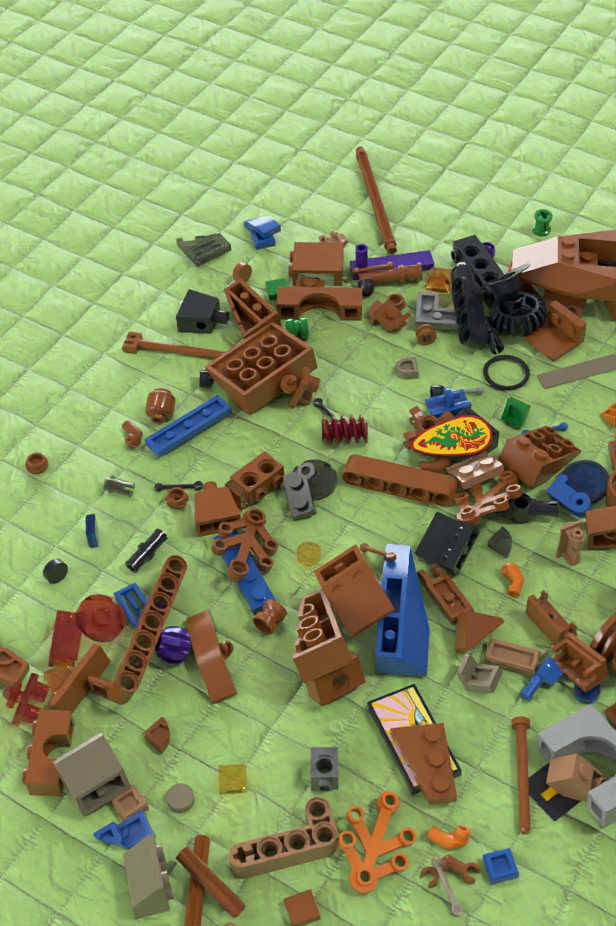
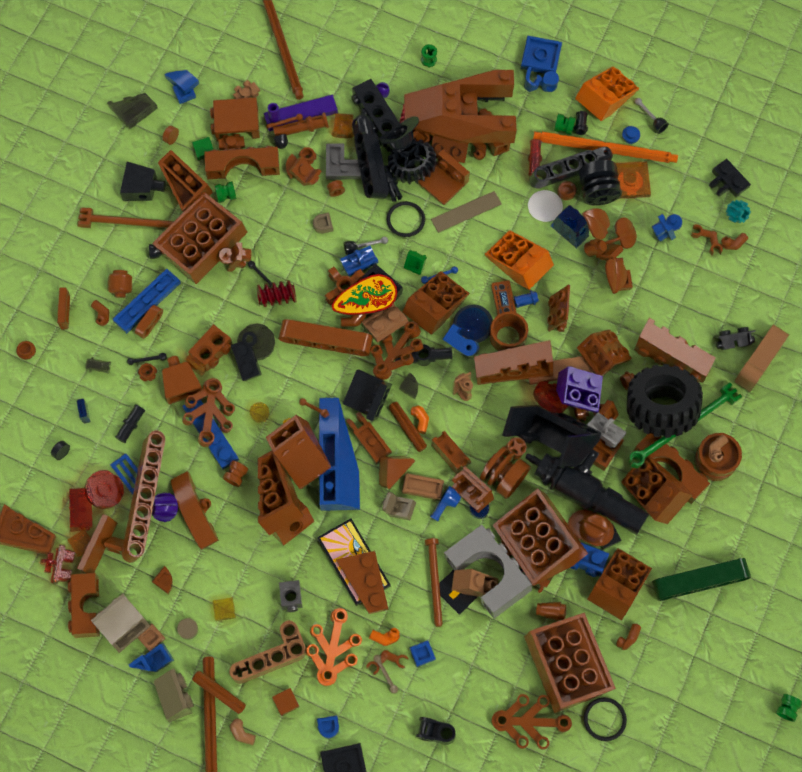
camera: 10 degrees left, 20 degrees up
none -> dark orange tile [57,287,70,330]
none -> dark orange beam [135,305,163,339]
none -> dark orange axle [389,401,427,452]
none -> dark orange arm [471,143,487,160]

